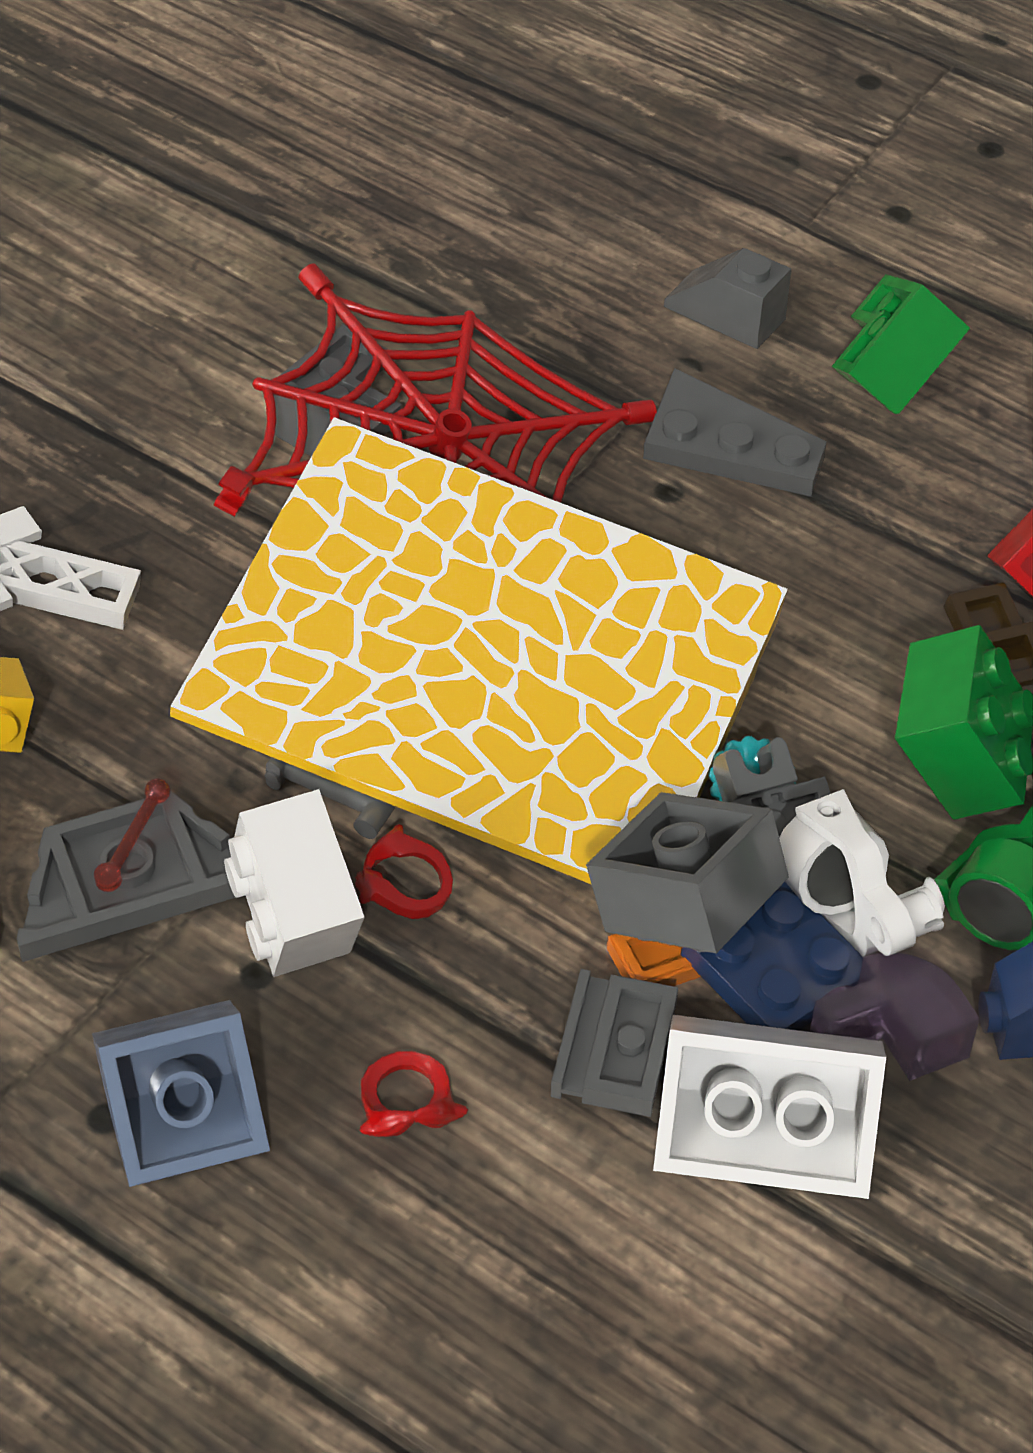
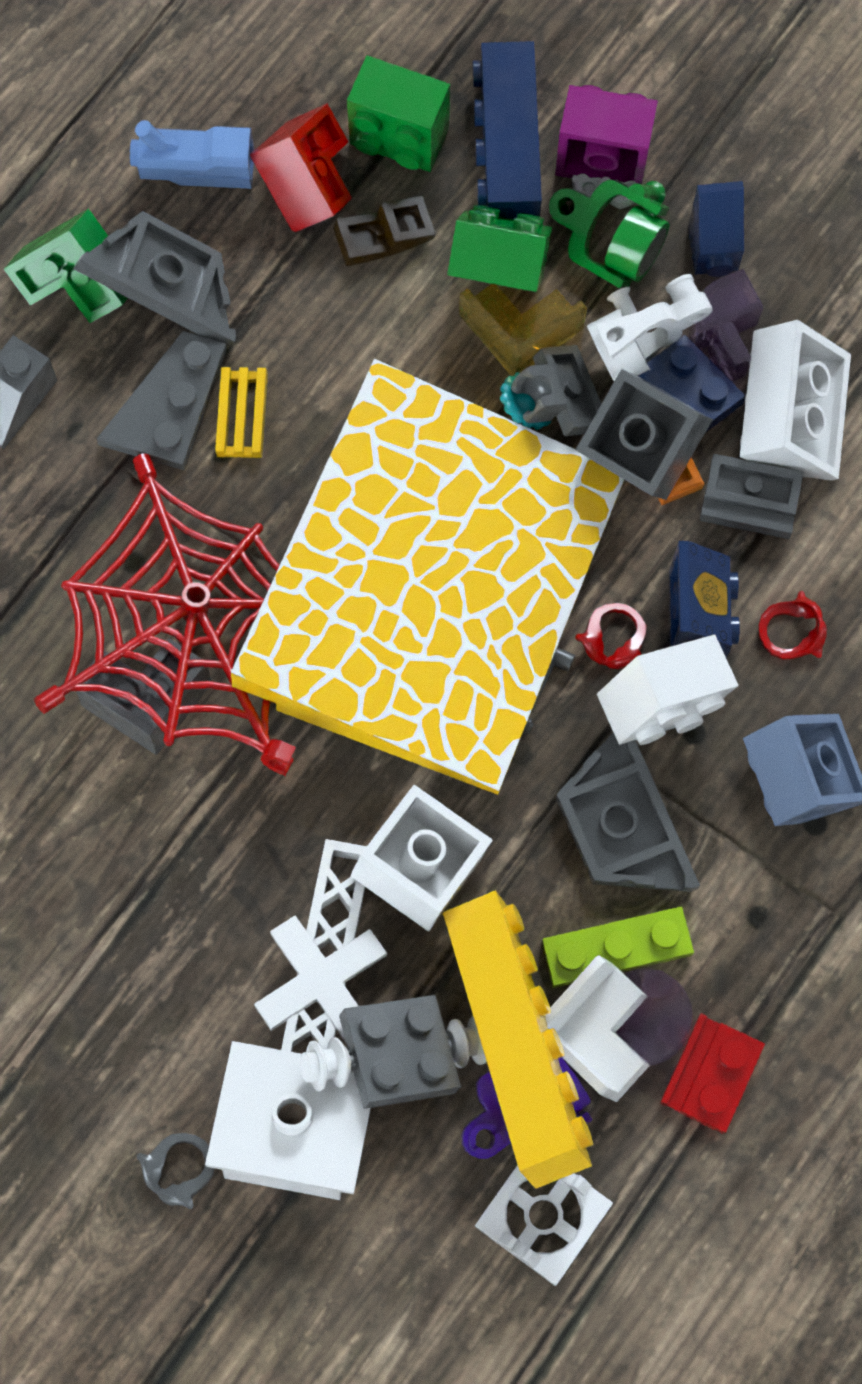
camera: 90 degrees left, 25 degrees up
clear red hinge [94,778,171,892] -> none
none -> dark grey wing [73,211,236,349]
none -> yellow tile [215,367,268,458]
none -> white brick [351,785,493,932]
none -> clear yellow panel [459,284,587,376]
none -> dark blue slope [669,541,740,659]

